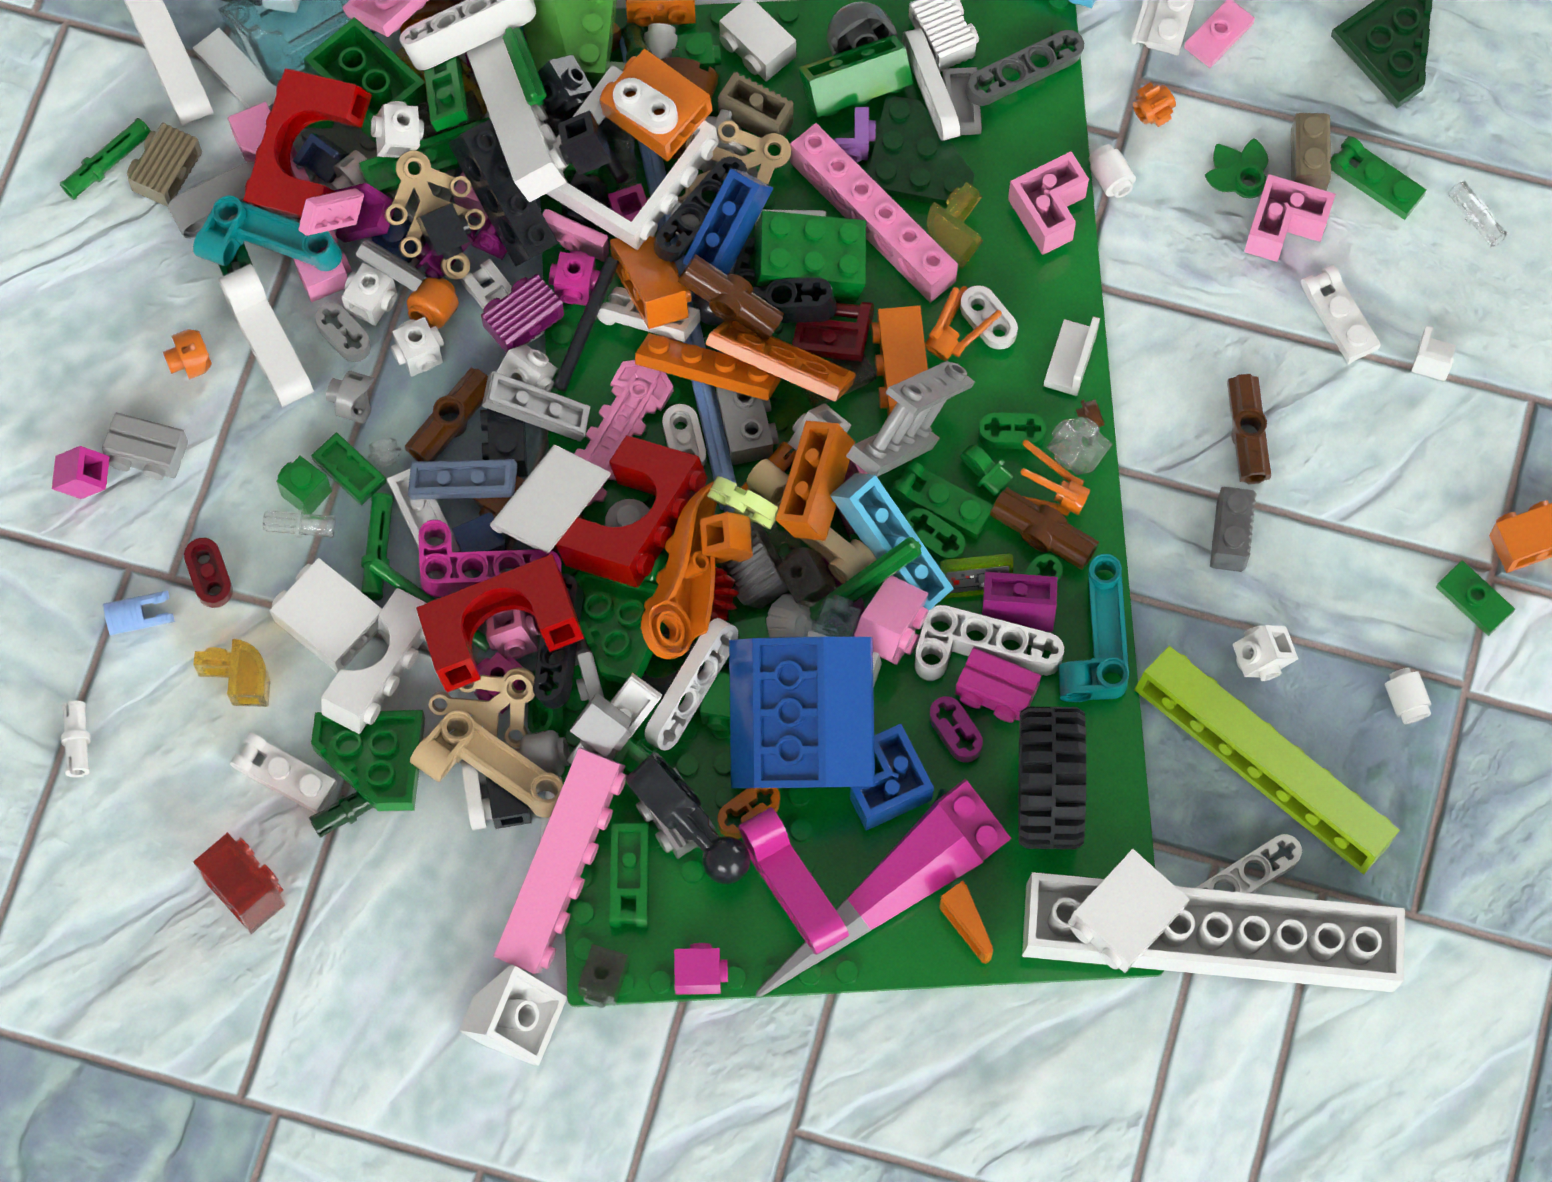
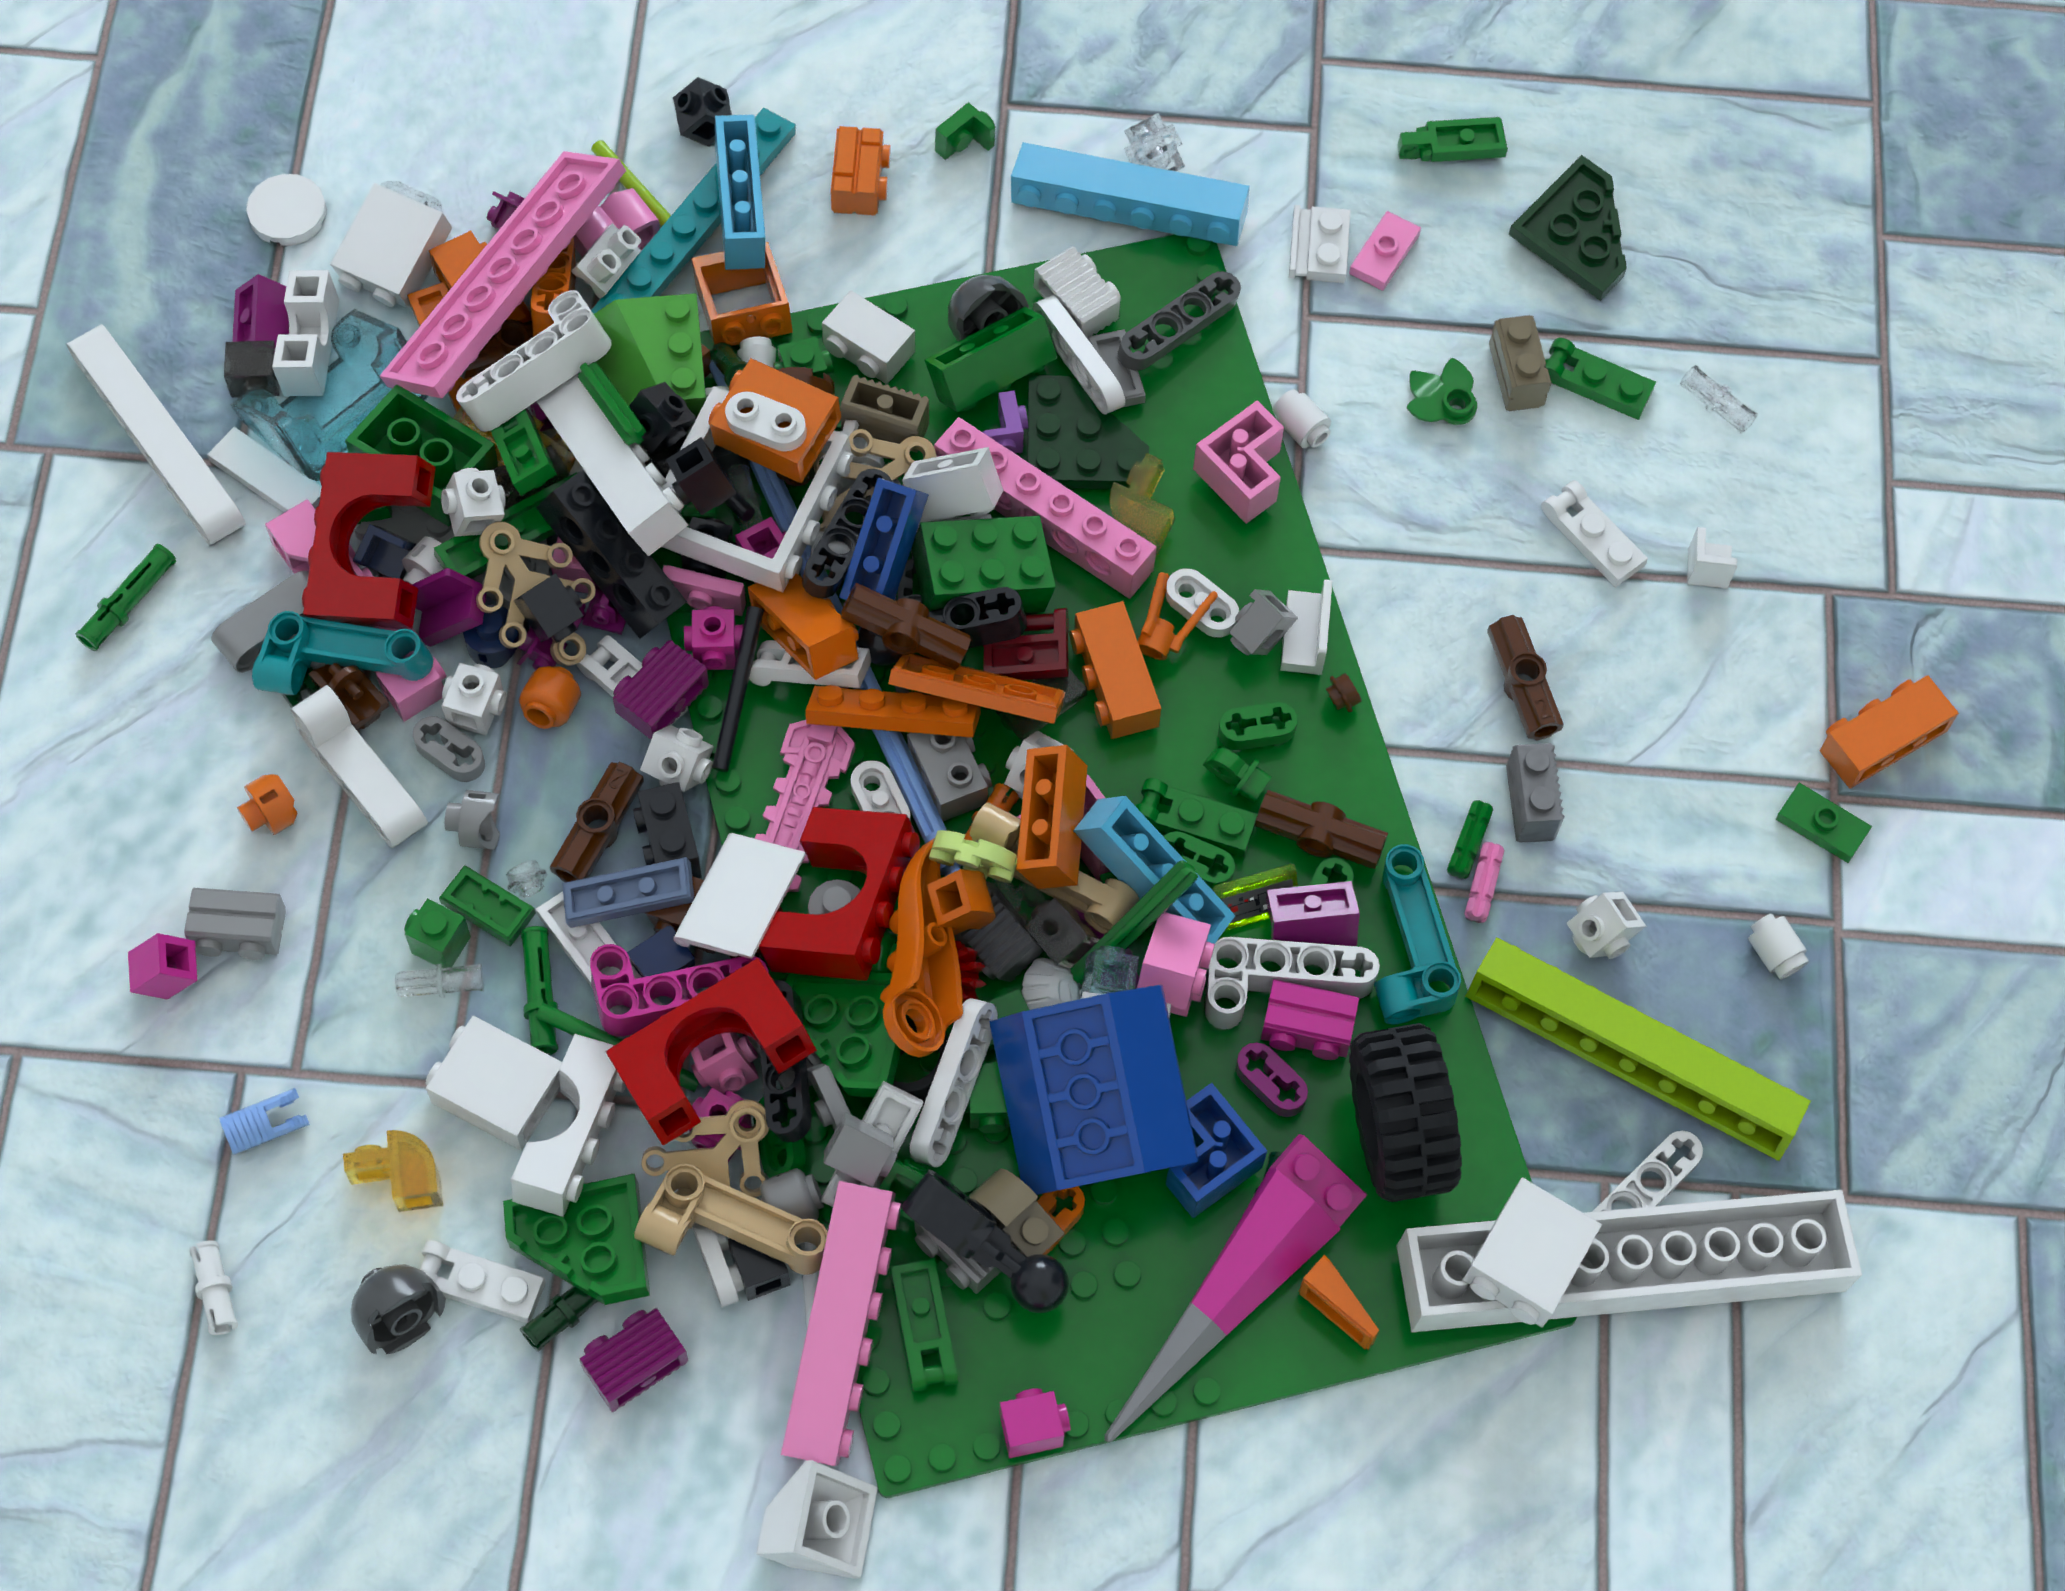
camera: 15 degrees left, 5 degrees down
dark tan brick [127,123,202,207] -> none
dark red plate [184,538,233,608] -> none
clear red brick [193,832,285,934] -> none
bright pink plate [298,188,364,236] -> none
light grey tile [356,238,426,291] -> none
white brick [390,317,444,377] -> none
light grey tile [482,371,591,441] -> none
clear smoke brick [578,944,629,1008] -> none
dark pink beam [738,807,849,955] -> none
light grey fence [846,361,975,477] -> none
orange plant [1020,440,1090,516] -> none
clear brick [1047,416,1112,475] -> none
orange gear [1133,82,1176,127] -> none
bright pink brick [1244,174,1336,262] -> none
none -> reddish brown hips [309,663,390,730]
none -> dark grey cylinder [351,1264,446,1354]
none -> magenta brick [579,1308,688,1412]
none -> white brick [902,447,1004,522]
none -> dark tan brick [968,1169,1065,1257]
none -> light grey brick [1229,589,1298,655]
none -> green axle [1447,800,1493,879]
none -> bright pink axle [1464,842,1504,923]

